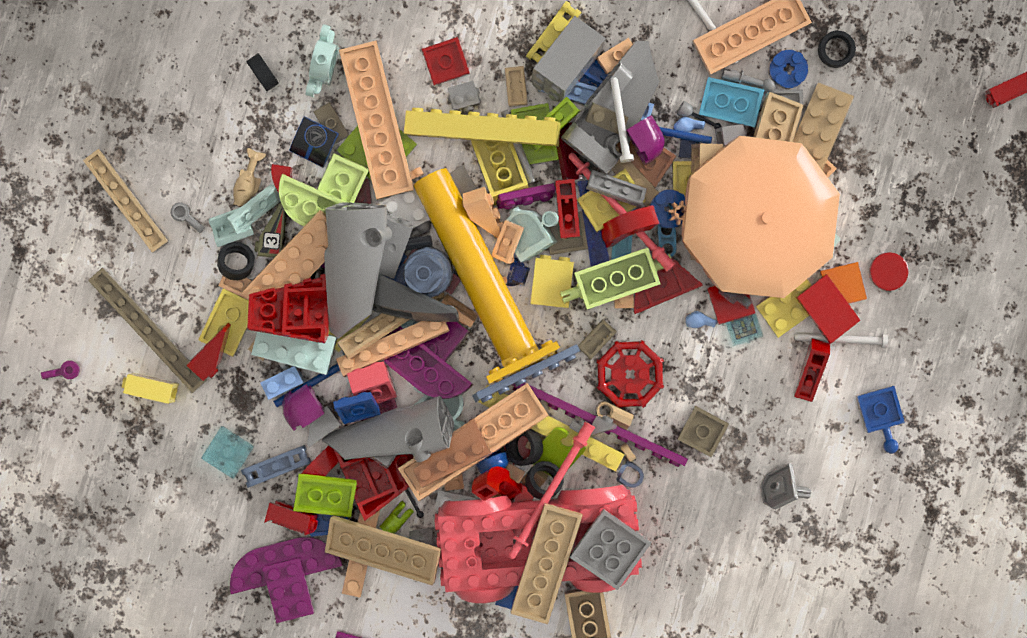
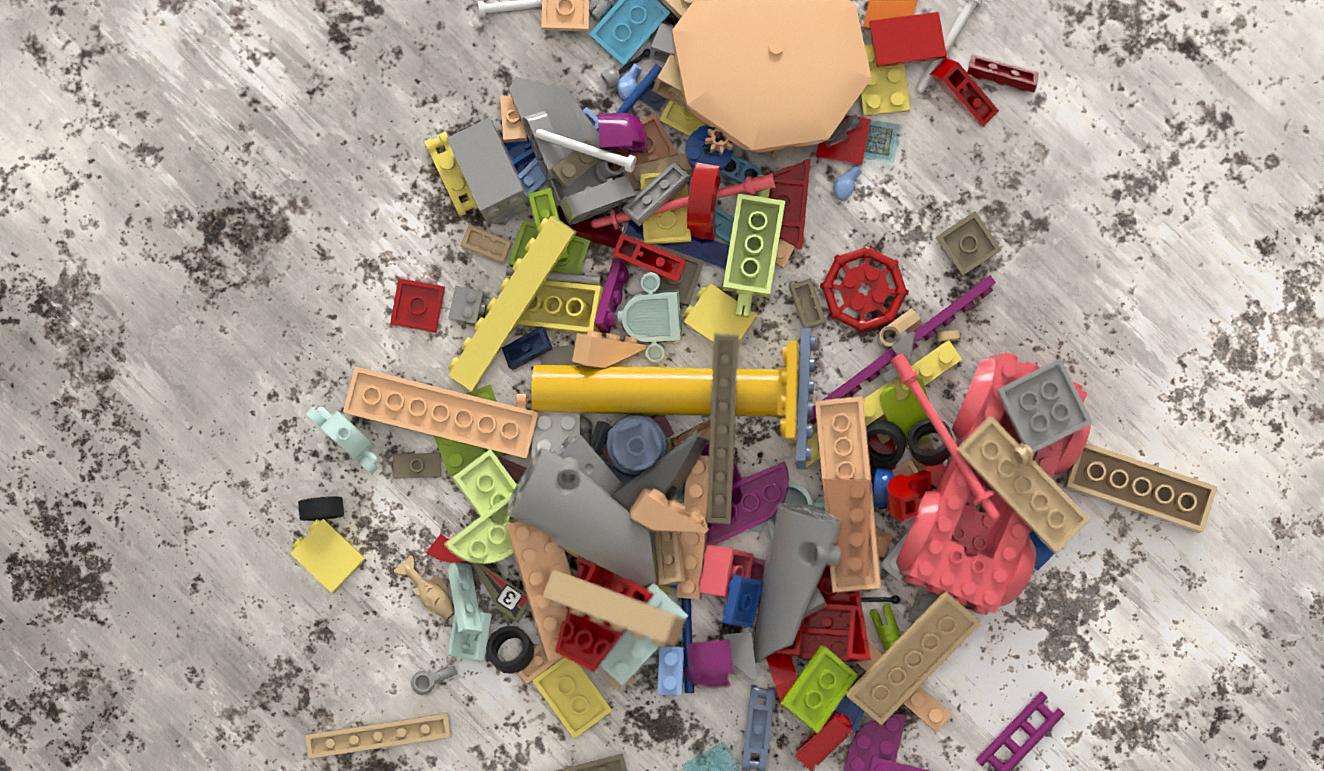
camera: 65 degrees left, 5 degrees down
red slope [186,323,231,381] -> none
black slope [289,116,339,168] -> none
light nougat plate [491,220,524,264] -> none
clear blue piece [502,257,530,287] -> none
sand blue piece [616,461,644,488] -> none
light grey piece [760,463,811,510] -> none
blue plate [856,386,905,454] -> none
none -> light yellow brick [290,519,366,594]
none -> dark blue plate [502,326,553,370]
none -> tan brick [543,569,685,648]
none -> light nougat slope [629,487,708,533]
none -> dark tan plate [706,333,739,524]
none -> dark red plate [967,54,1039,93]
none -> tan plate [1012,443,1034,467]

